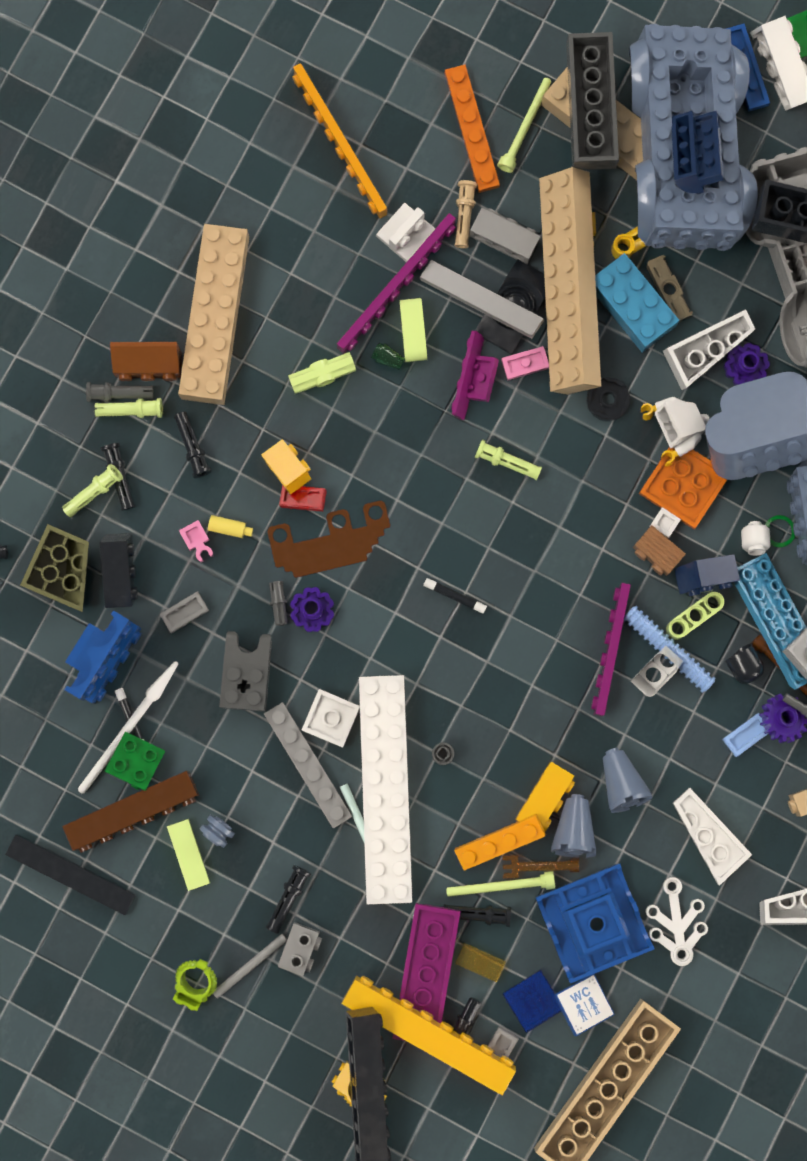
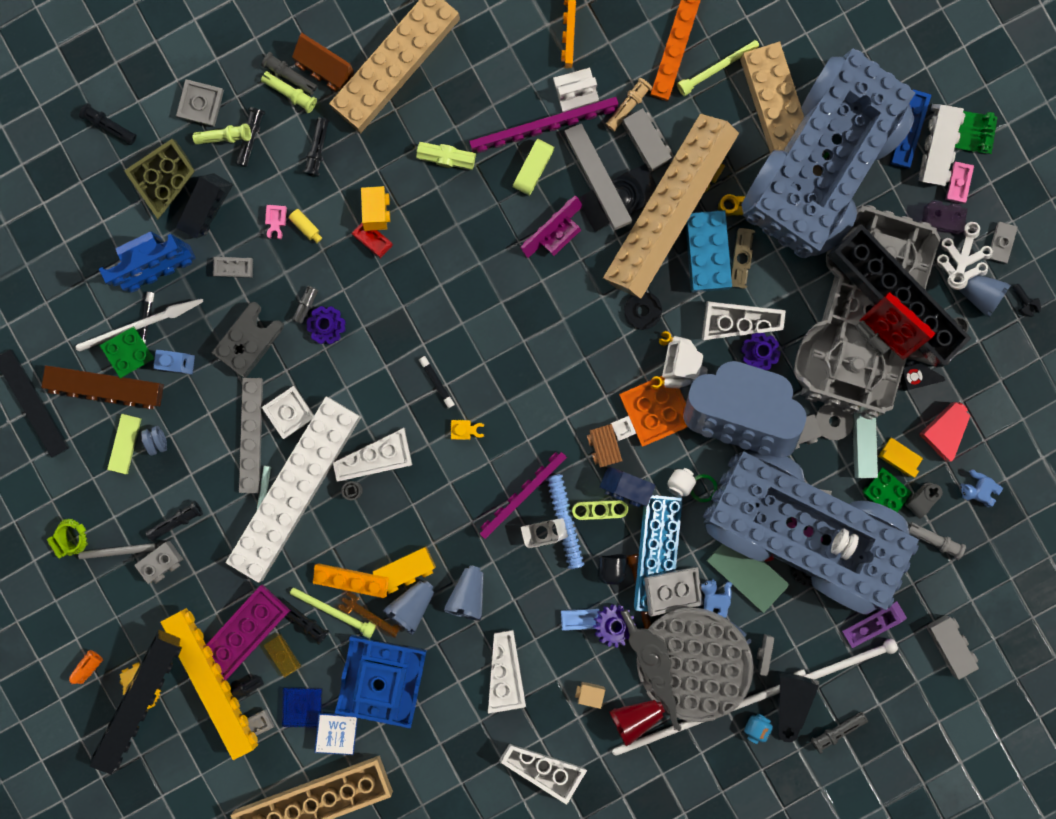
camera: 30 degrees right, 5 degrees up
reddish brown piece [267,501,390,578] -> none
clear green cone [371,342,405,370] -> none
yellowish green pin [475,439,542,480] -> none
bright pink plate [501,346,549,381] -> none
dark grey brick [566,32,619,170] -> none
white plant [645,877,708,966] -> none
dark blue brick [672,110,724,194] -> none
none -> orange hinge [69,650,103,684]
none -> medium blue torso [154,350,195,374]
none -> light grey plate [176,79,224,127]
none -> white wing [333,428,412,482]
none -> yellow plate [451,420,484,440]

